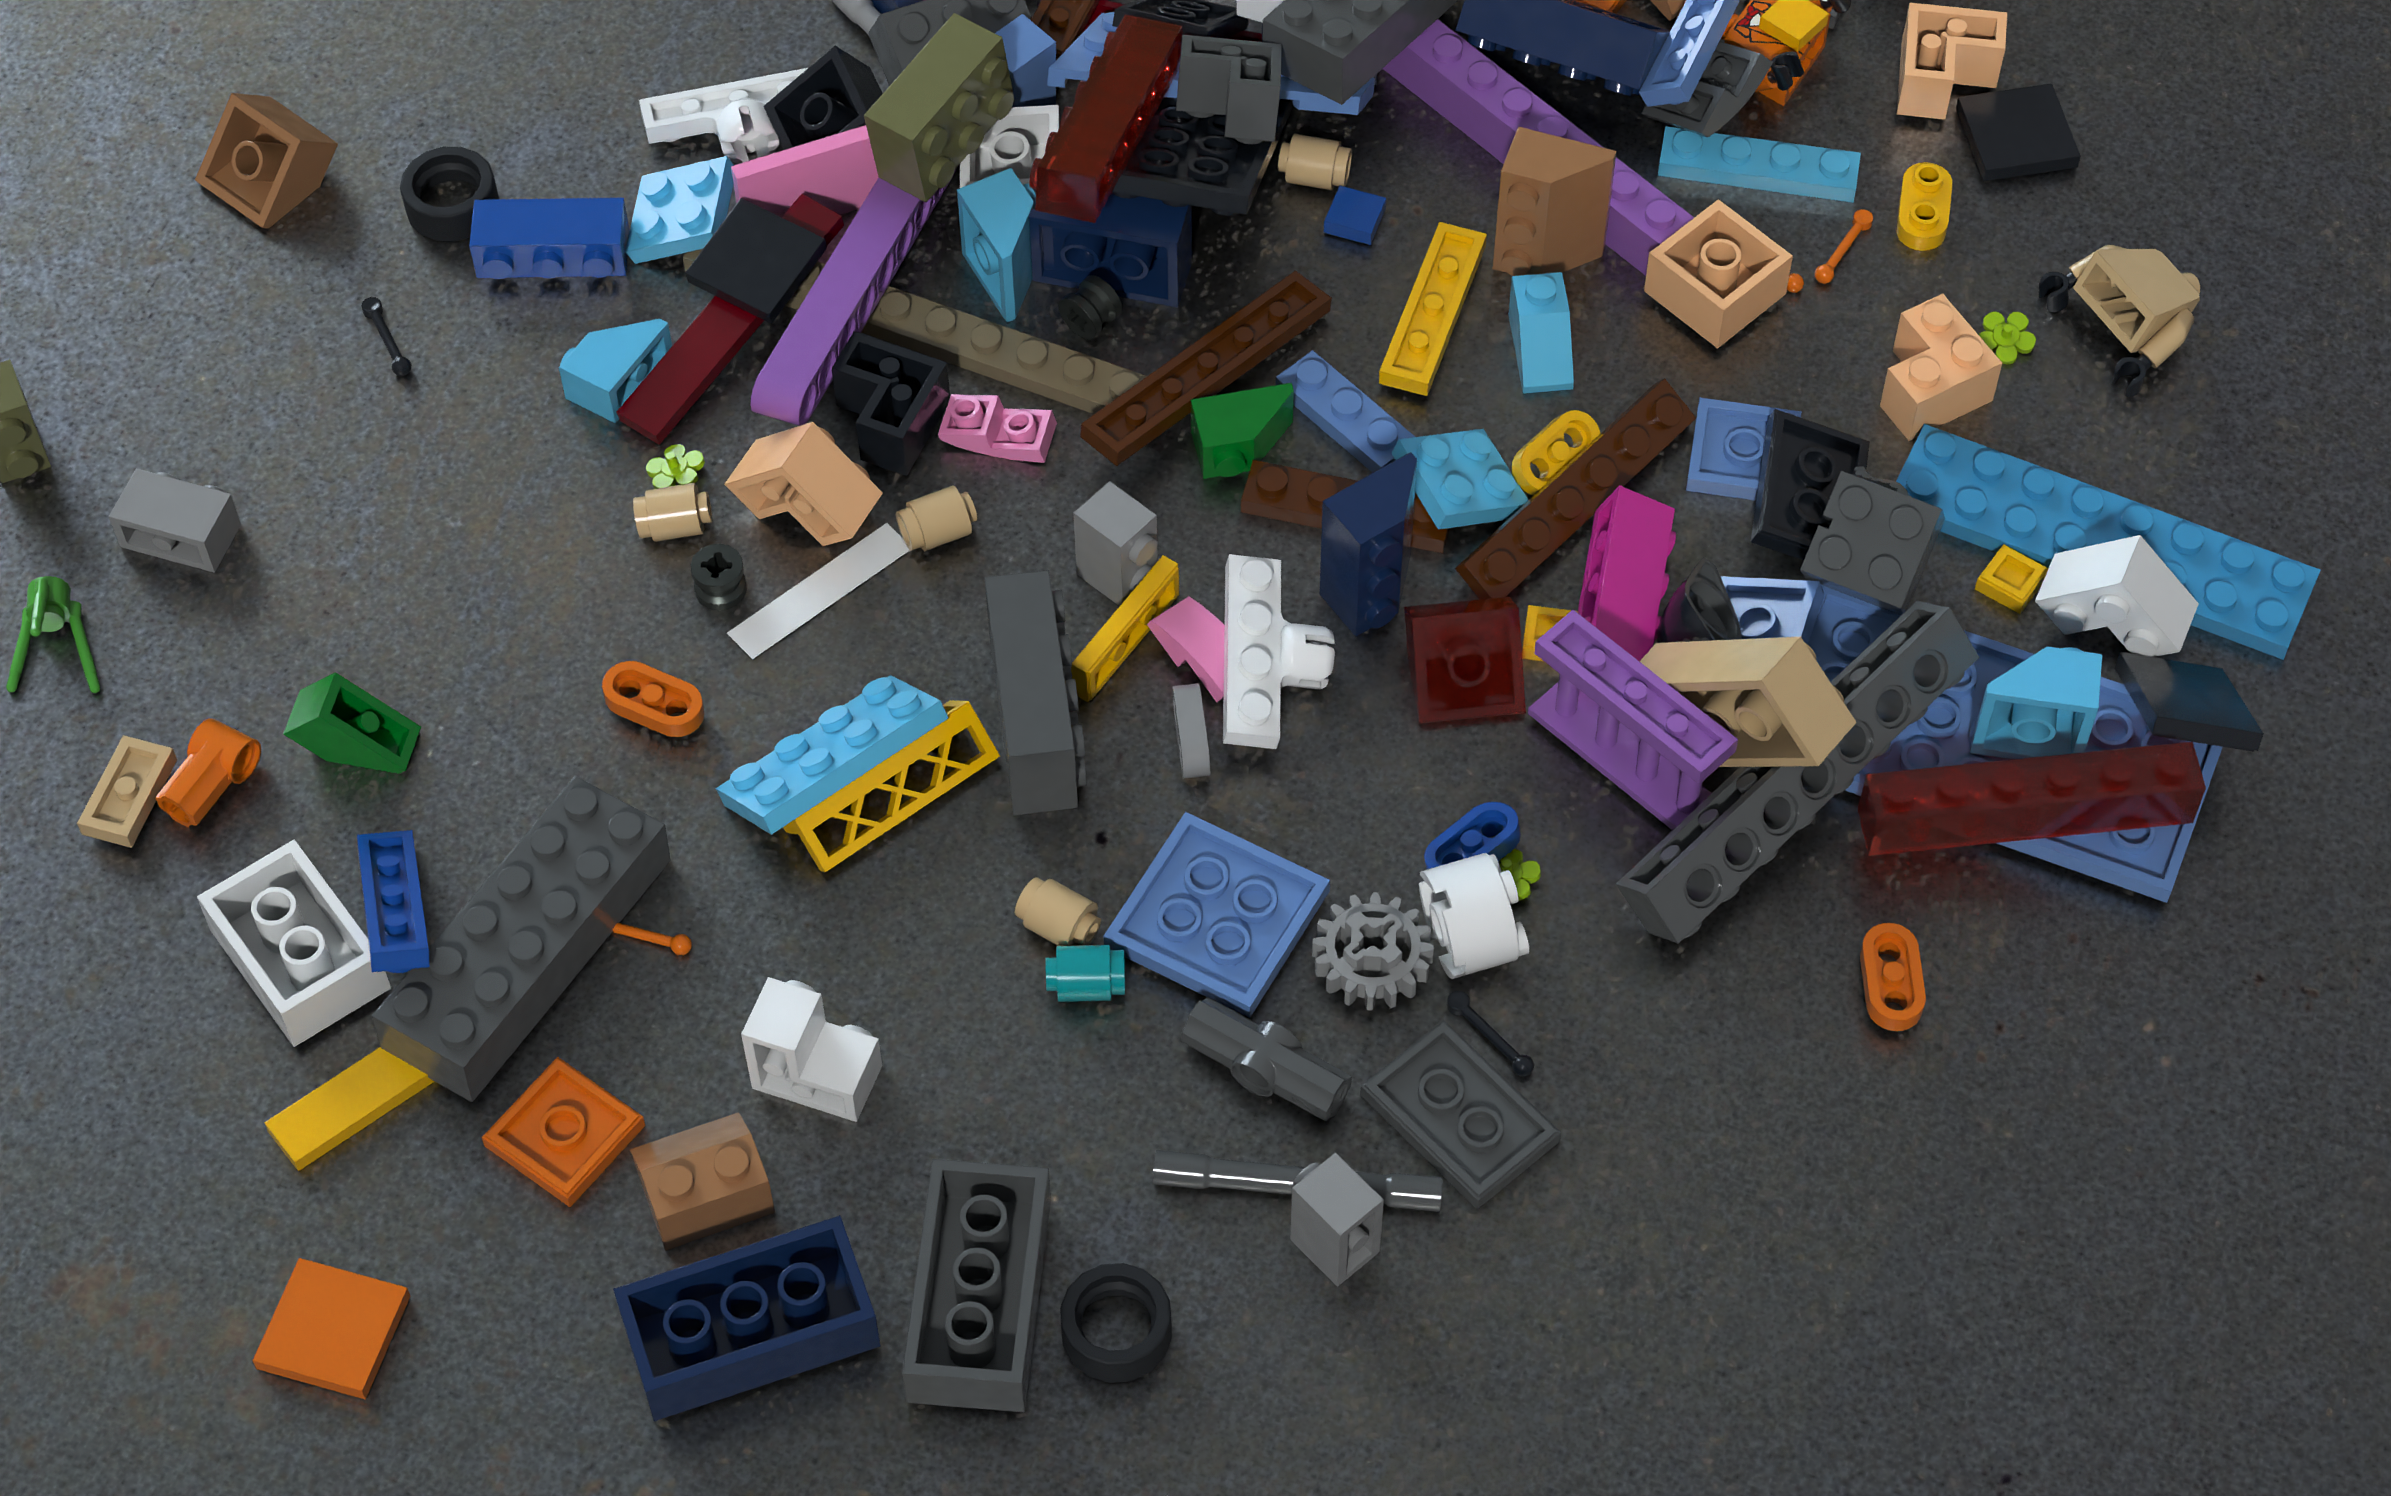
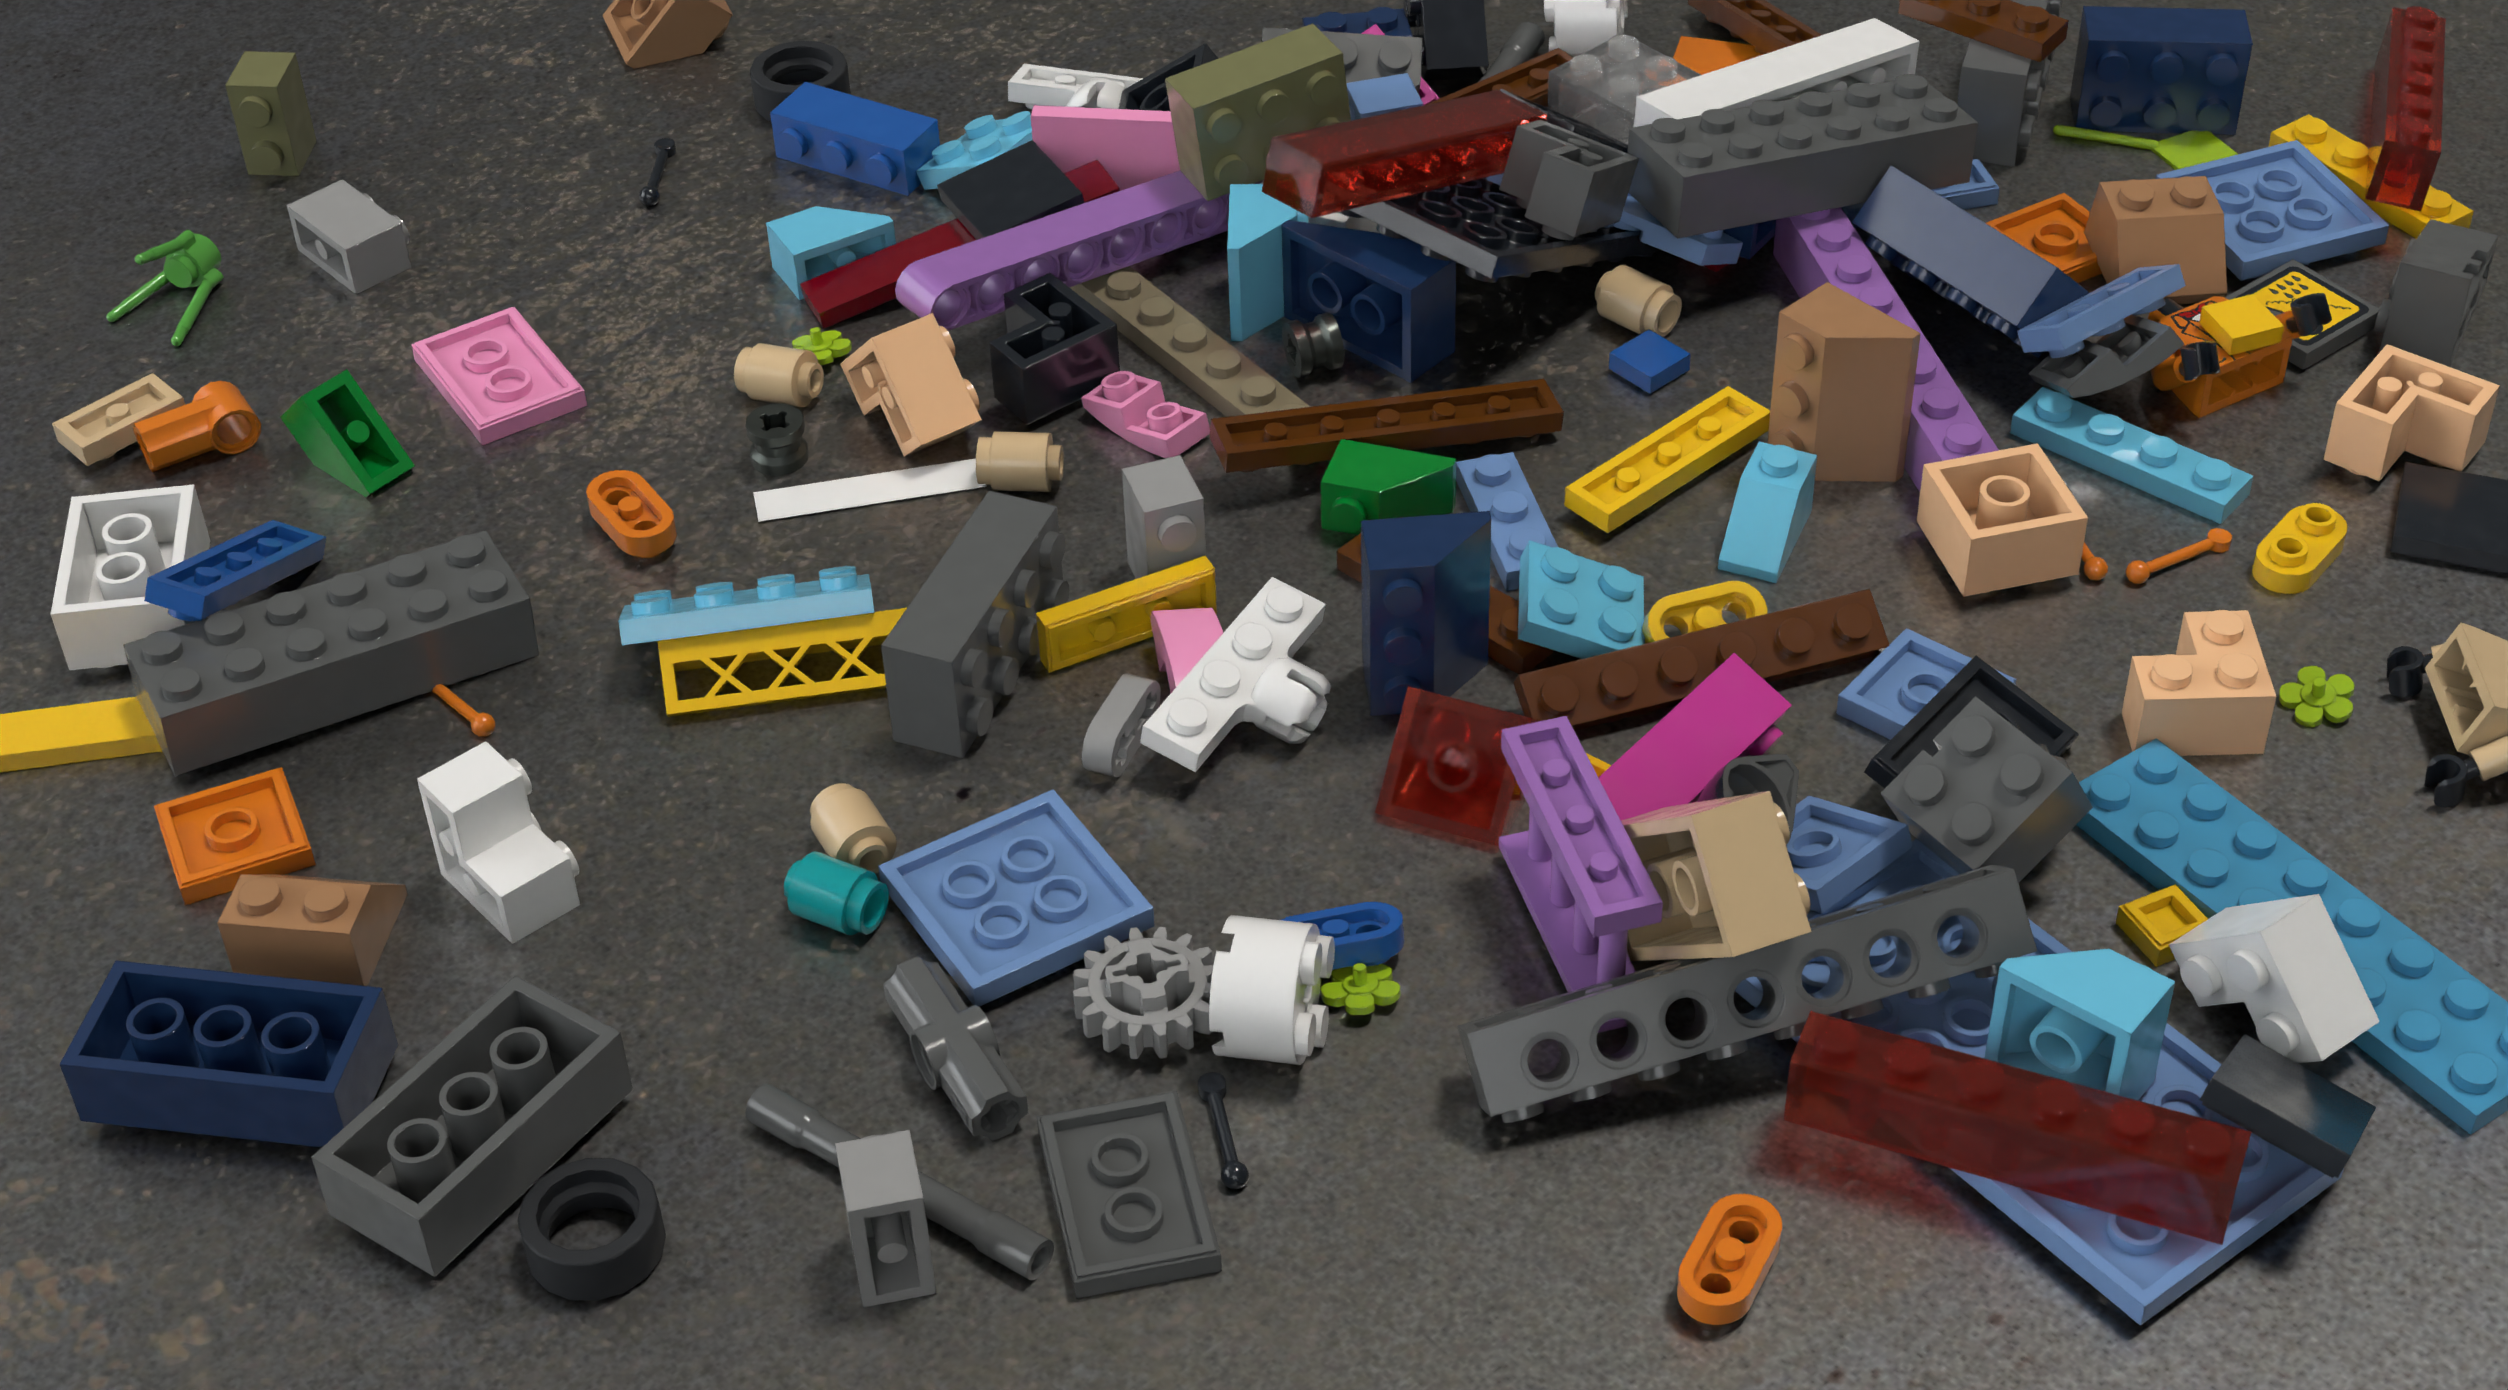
camera: 30 degrees right, 15 degrees down
none -> bright pink tile [411,307,587,446]

